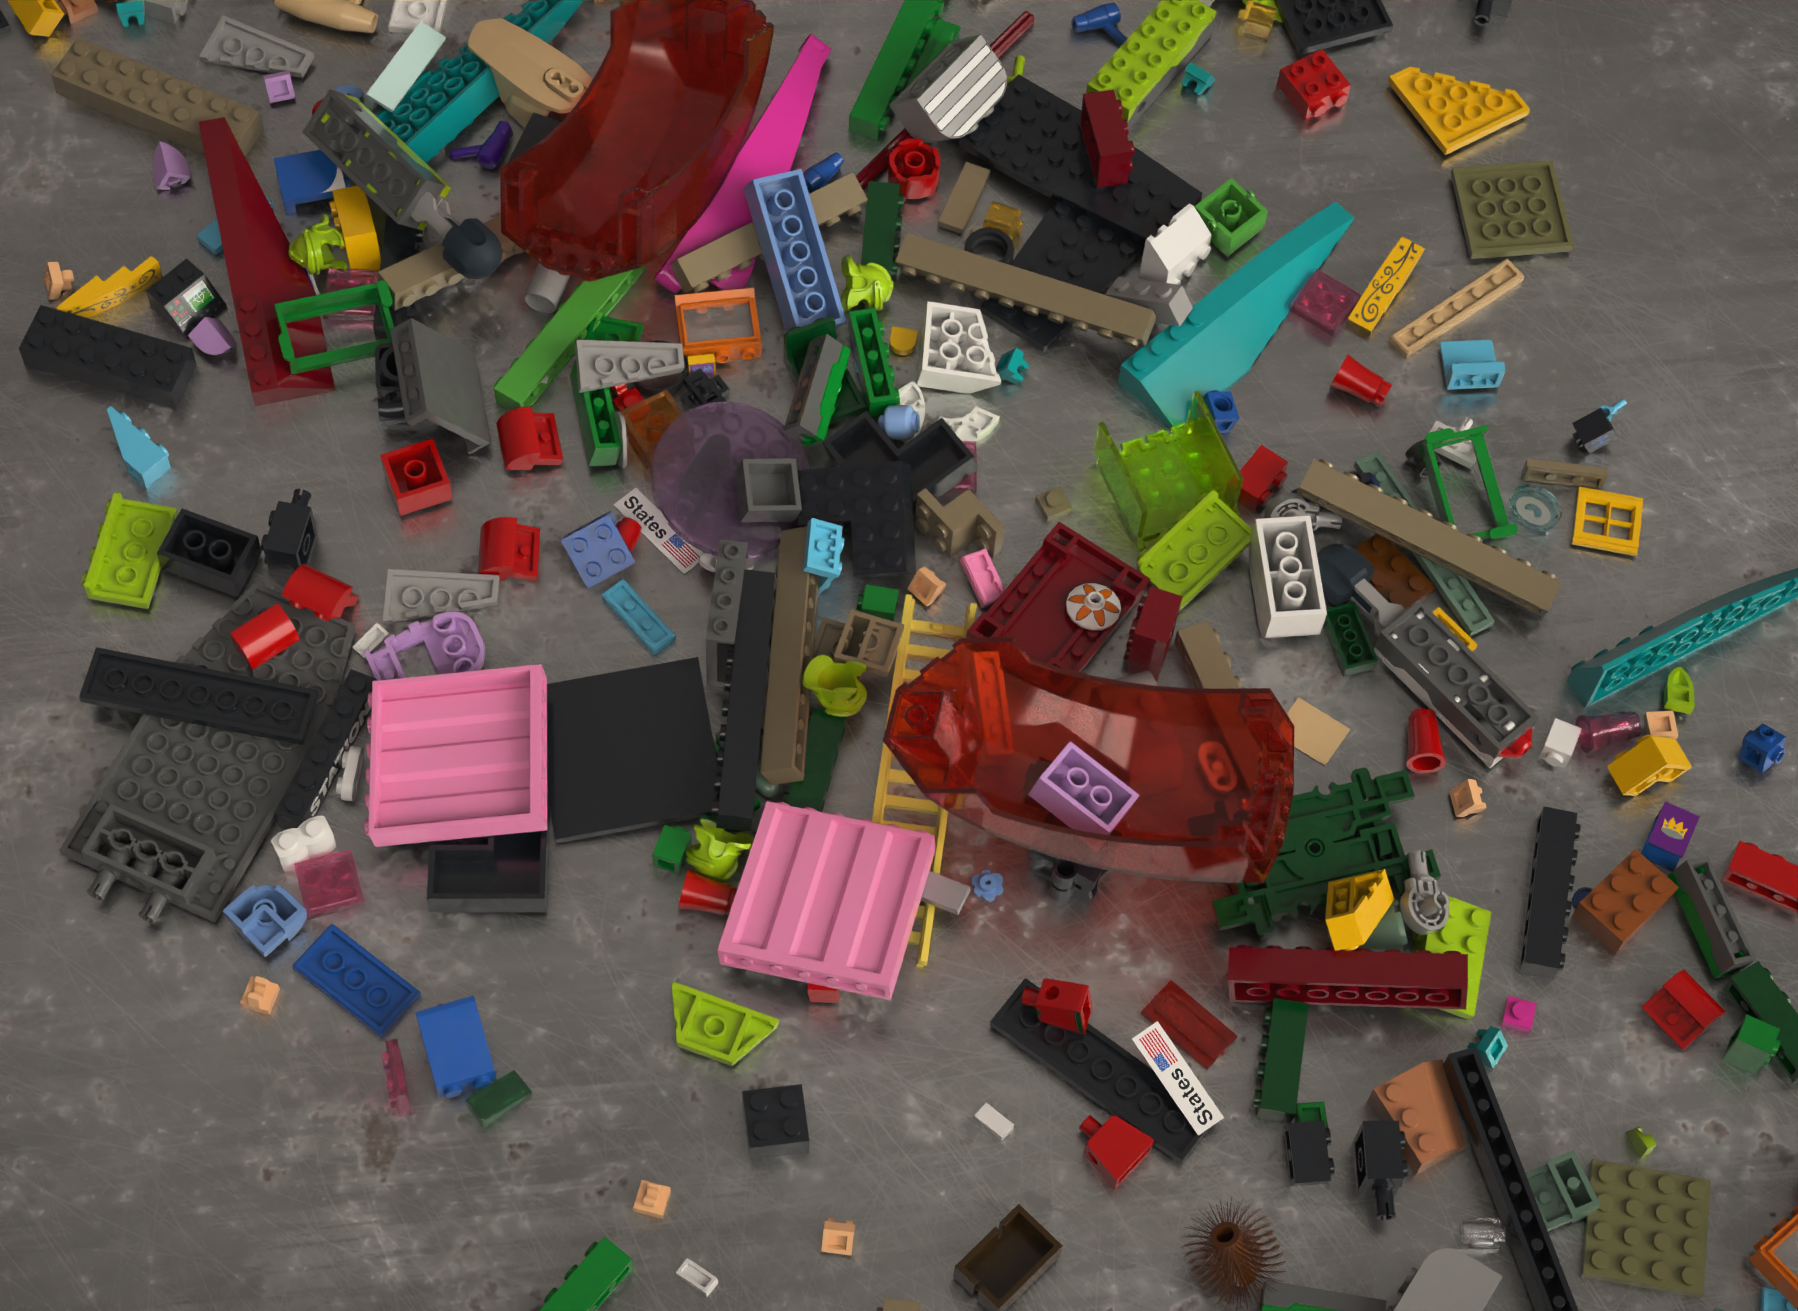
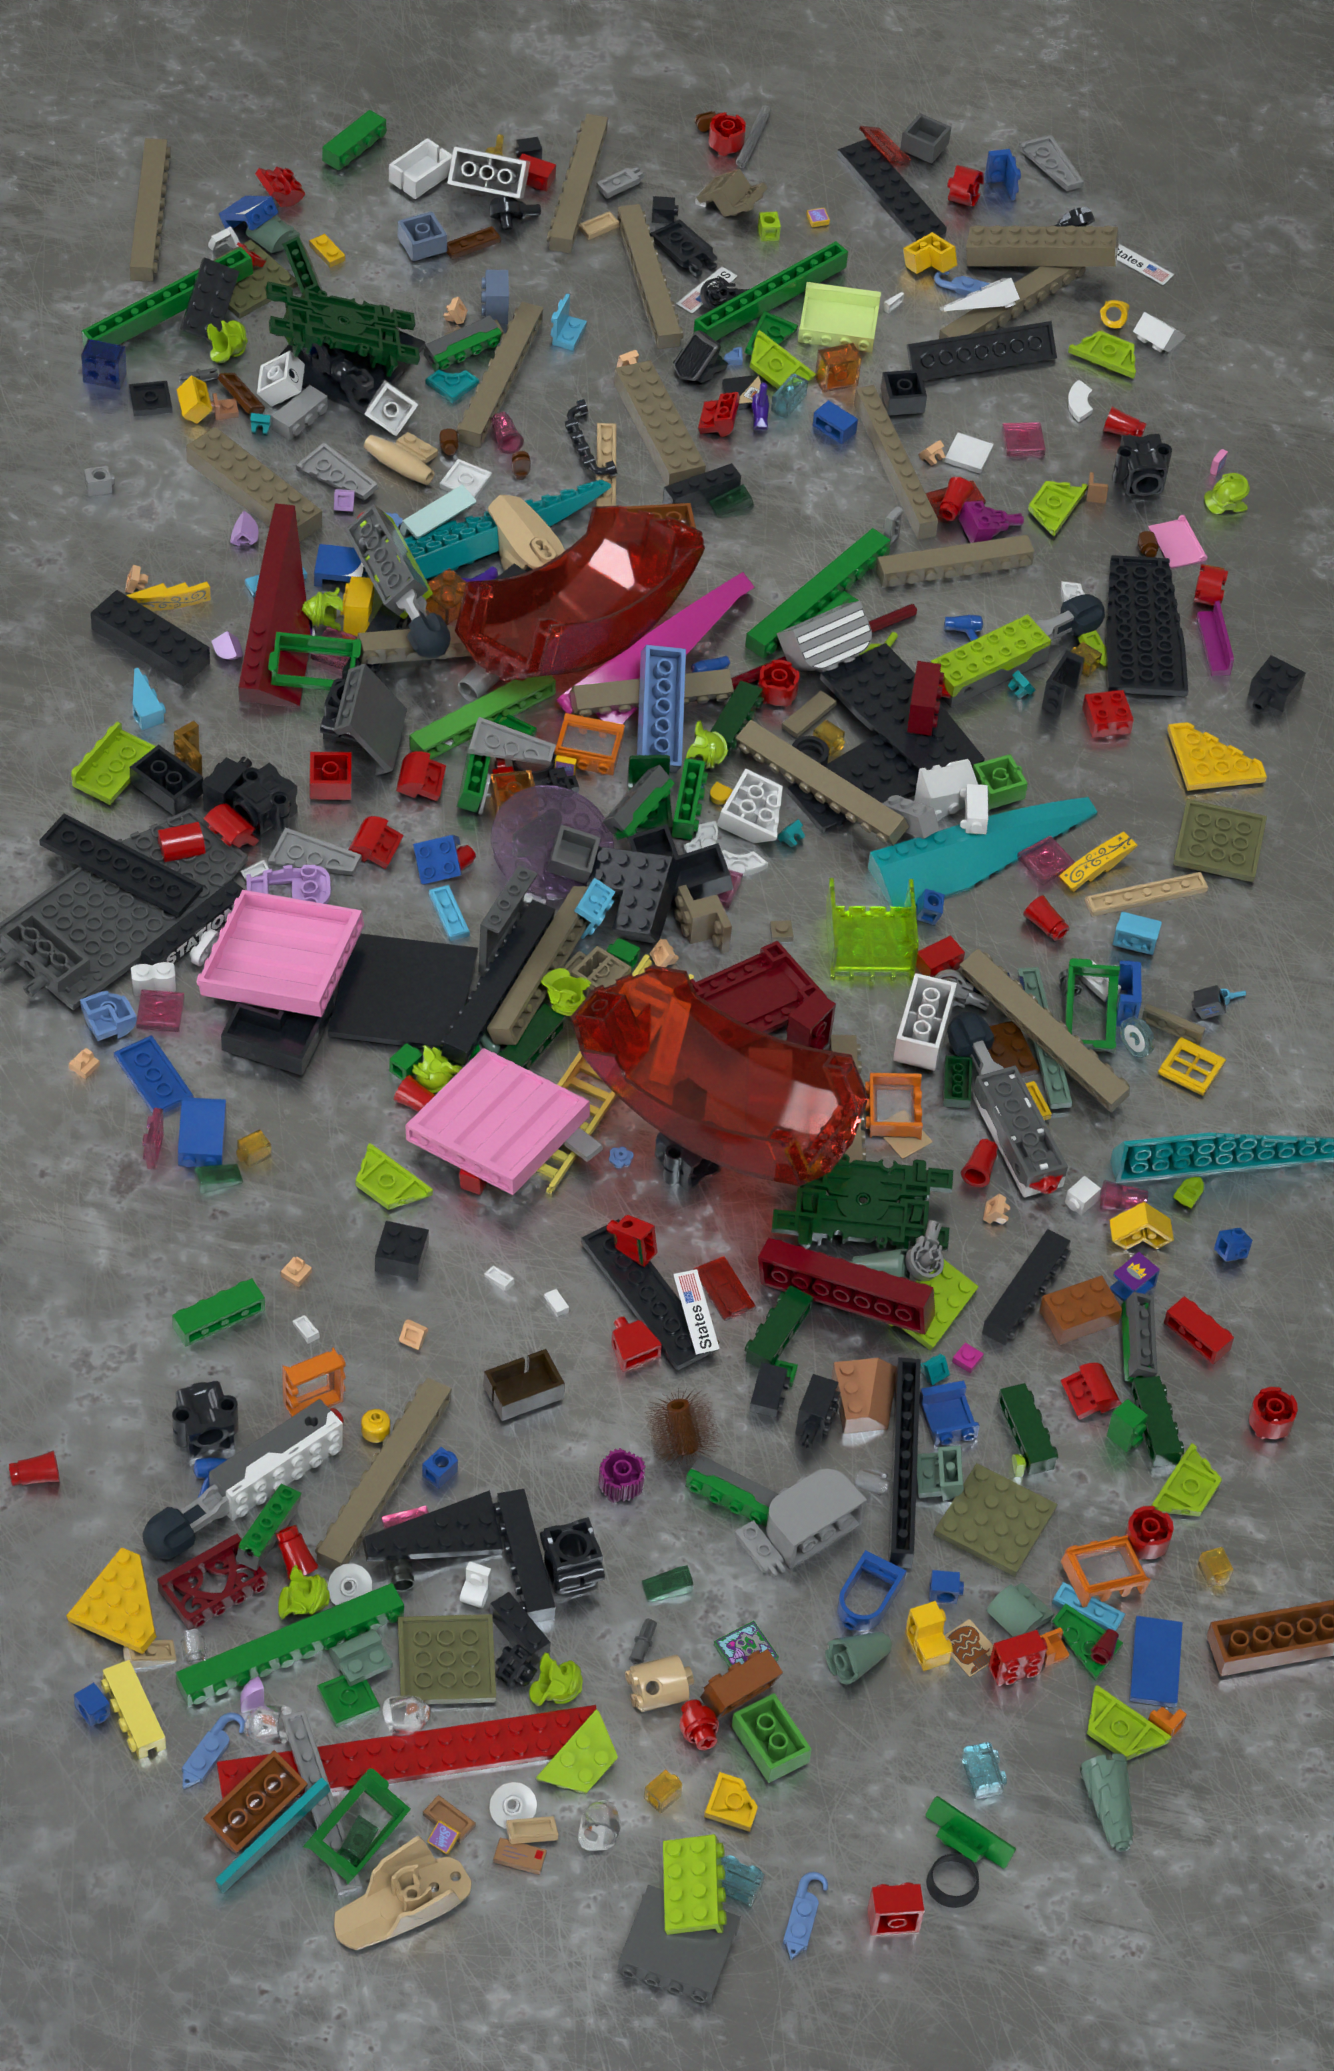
camera: 20 degrees right, 10 degrees down
black slope [146,258,227,339] -> none
white sticker [614,488,704,575] -> none
light blue head [879,405,920,440] -> none
bright pink plate [959,548,1005,609] -> none
lavender brick [1028,741,1140,849] -> none
white dish [1066,583,1121,631] -> none
lime bracket [1136,490,1253,611] -> none
yellow wedge [1325,869,1394,951] -> none
light nougat tile [1643,710,1678,739] -> none
none -> pearl gold bracket [173,720,202,776]
none -> black piece [232,762,298,836]
none -> clear yellow brick [236,1129,272,1168]
none -> clear orange brick [426,568,476,625]
none -> white piece [484,1265,515,1292]
none -> window [865,1073,923,1140]
none -> blue panel [919,1380,980,1446]
none -> white brick [960,784,988,834]
none -> dark green brick [997,1383,1058,1475]
none -> black panel [1041,650,1085,716]
none -> blue panel [1116,961,1142,1027]

